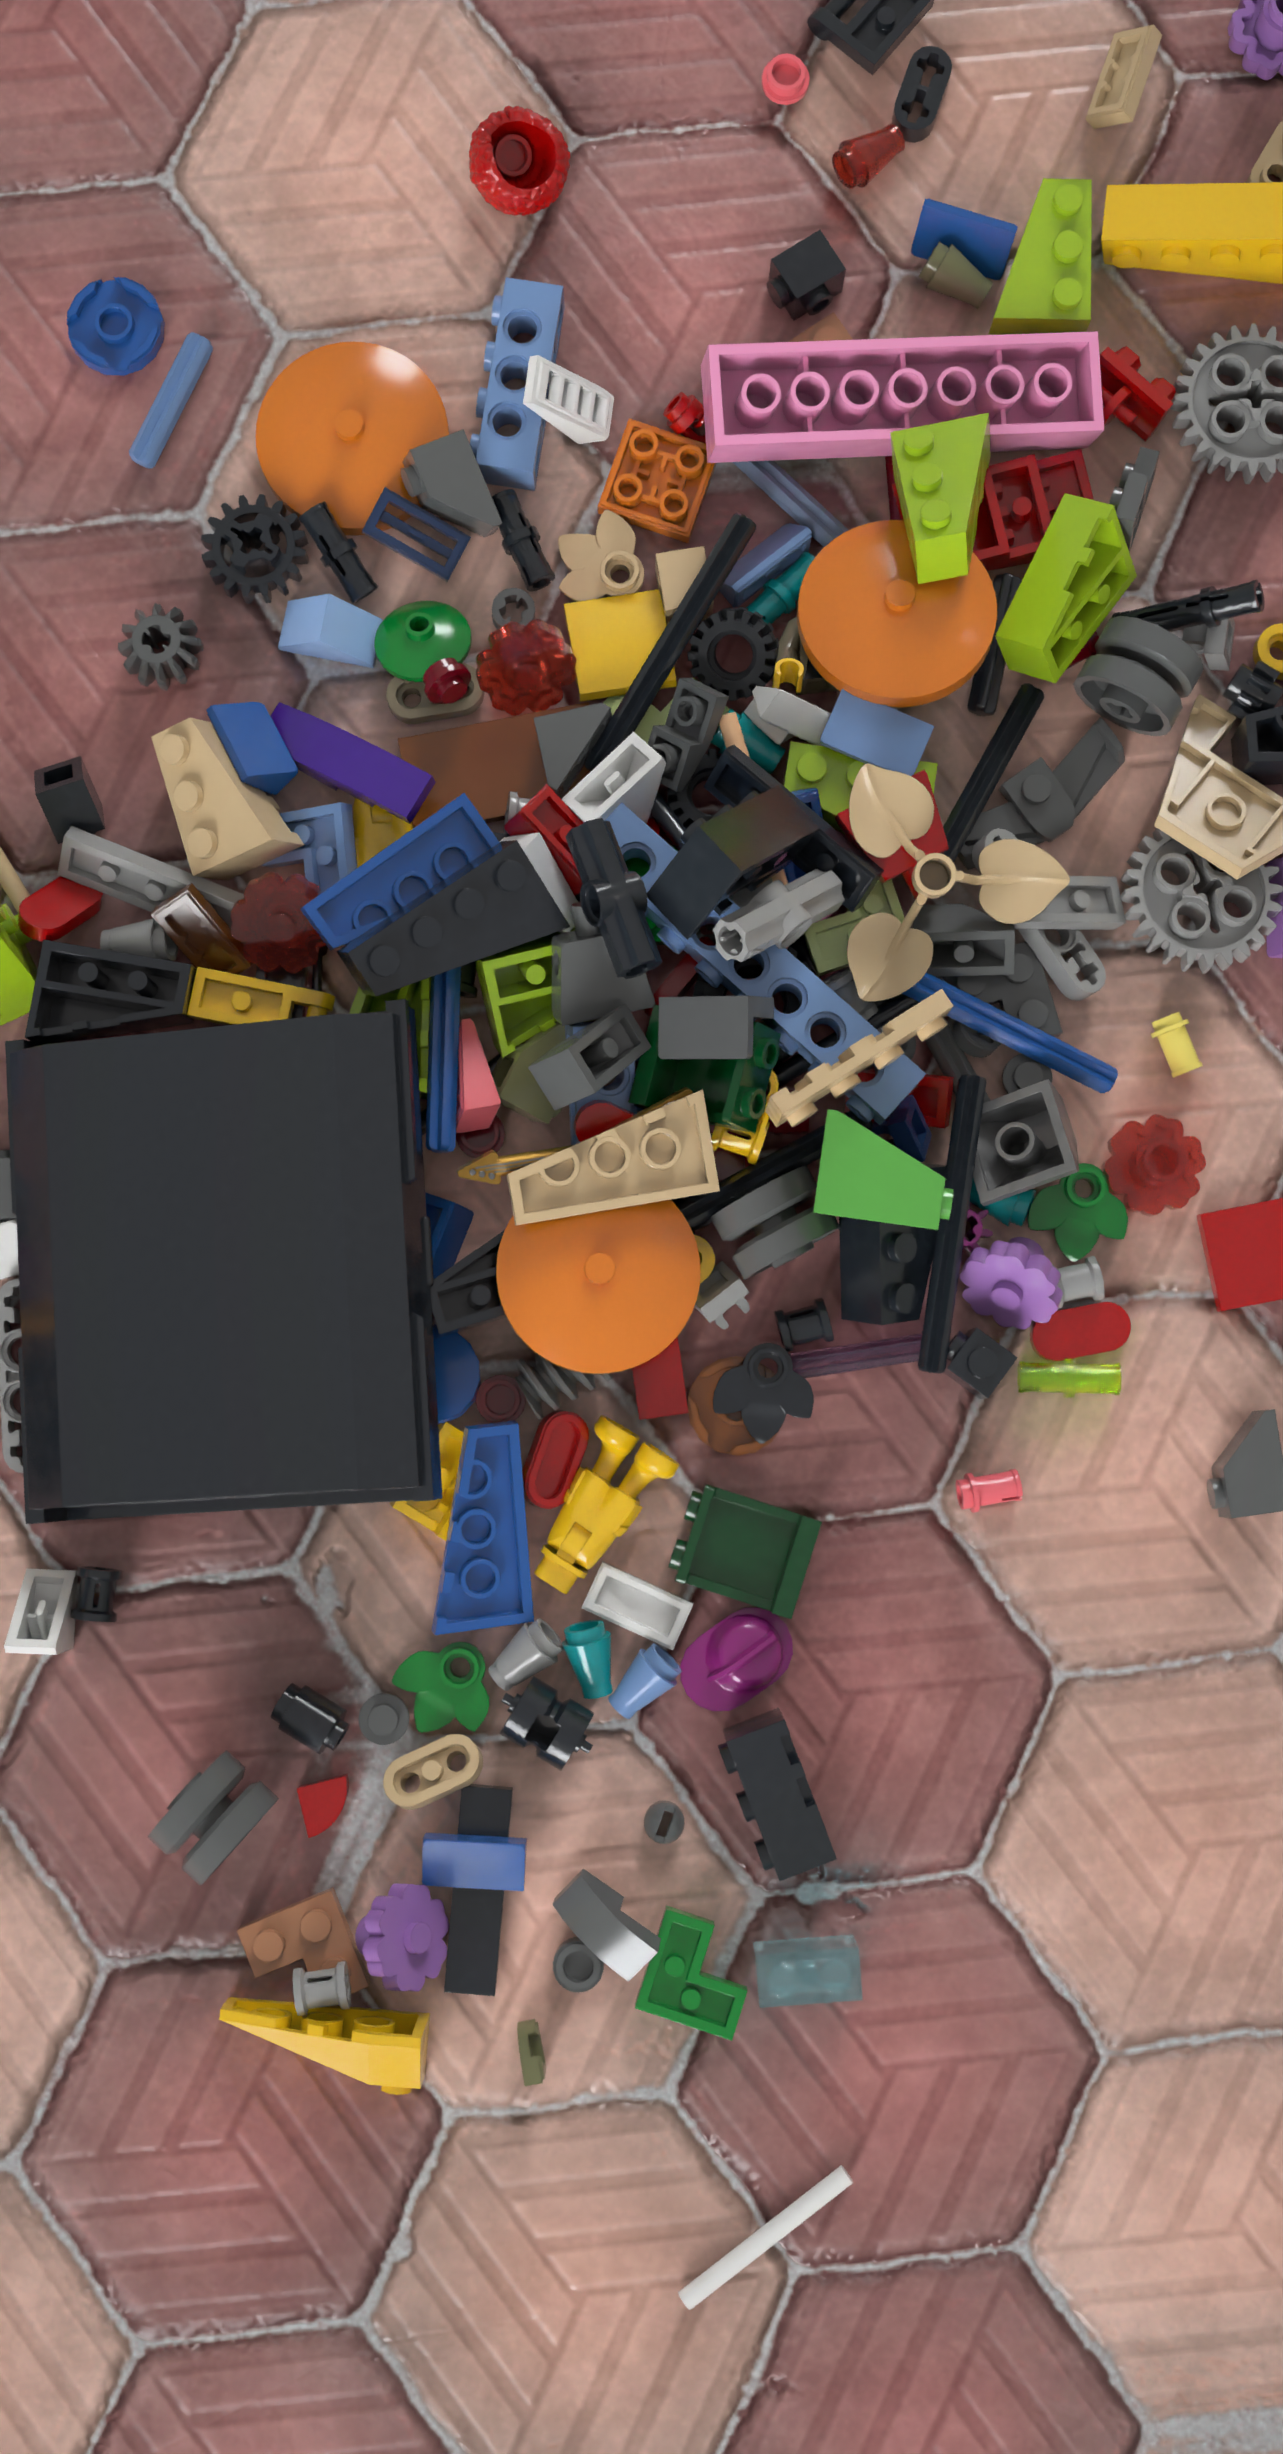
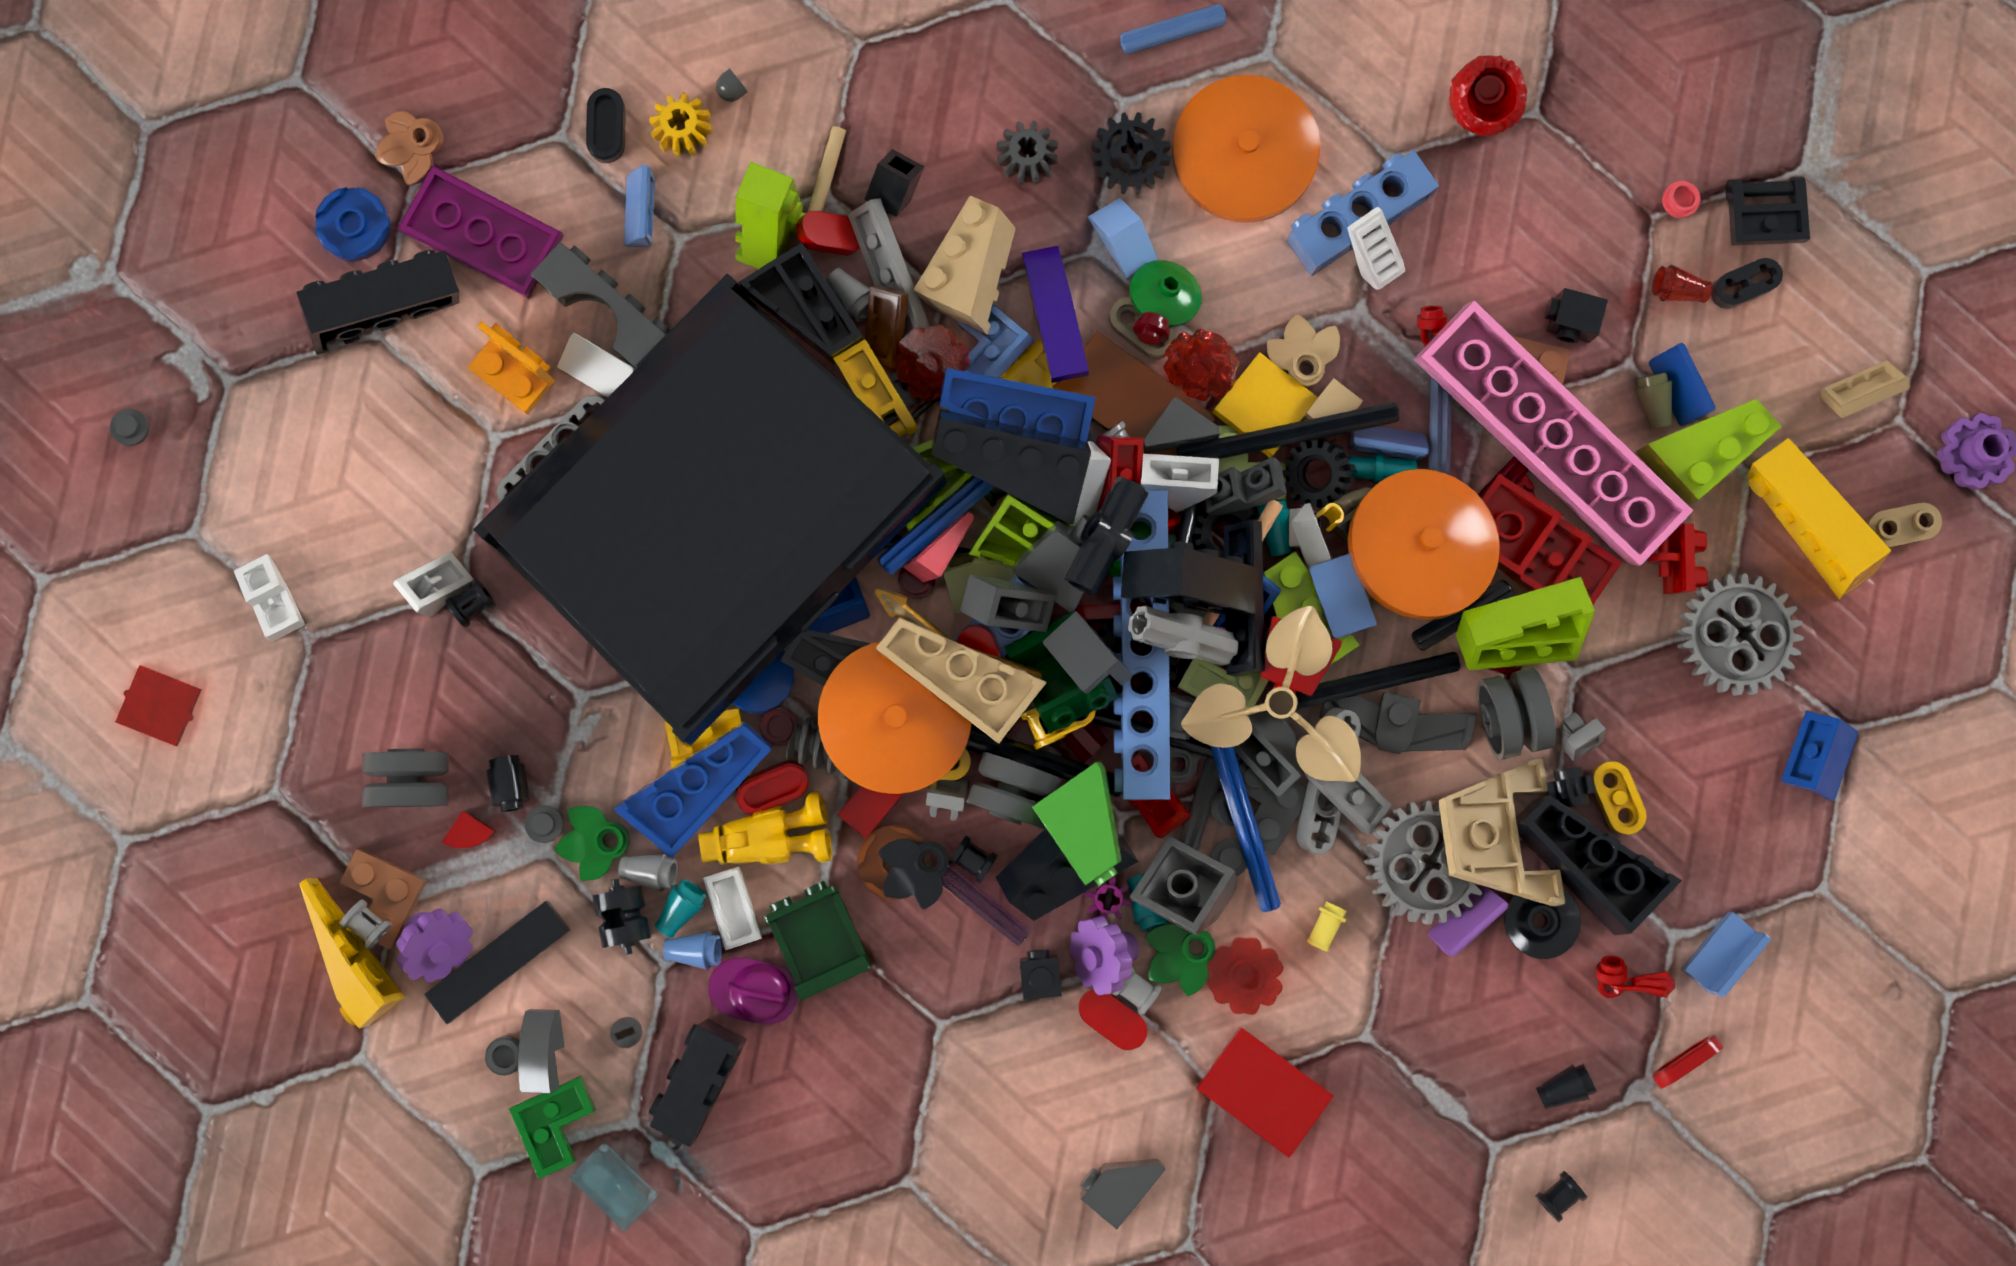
camera: 50 degrees right, 0 degrees up
blue slope [206,702,298,795] -> none
black pin [299,501,378,604] -> none
dark blue tile [362,487,471,582] -> none
tan plate [383,1734,483,1810] -> none
dark grey slope [401,429,502,537] -> none
slope [422,1833,527,1891] -> none
black pin [492,489,555,592] -> none
dark grey bush [492,588,535,638] -> none
olive tile [517,2019,546,2087] -> none
orange tile [597,418,717,543] -> none
tan wing [765,989,953,1127] -> none
dark blue tile [870,1094,932,1162] -> none
lime wedge [890,413,991,584] -> none
black axle [918,1074,986,1374] -> none
coral pin [956,1469,1023,1513] -> none
clear neon green pin [1017,1358,1122,1398] -> none
dark grey plate [1109,447,1160,553] -> none
black pin [1112,579,1265,632] -> none

